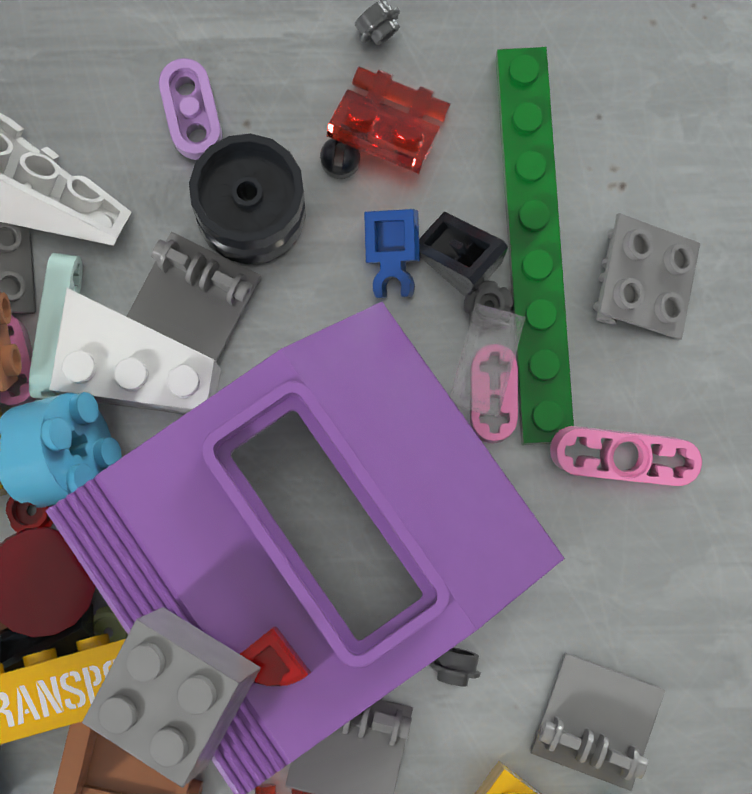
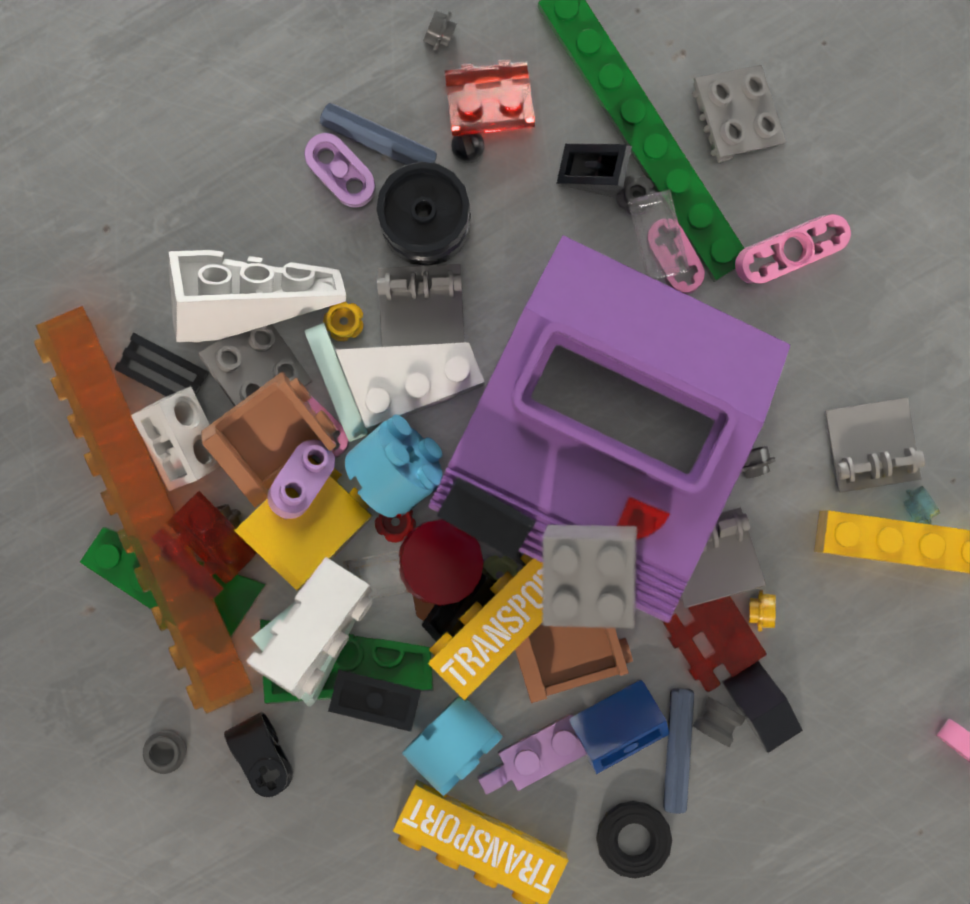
camera: 35 degrees left, 5 degrees up
blue plate [364,209,420,298] -> none
none -> sand blue axle [320,103,437,165]
none -> yellow plate [323,301,364,342]
none -> black panel [436,476,537,560]

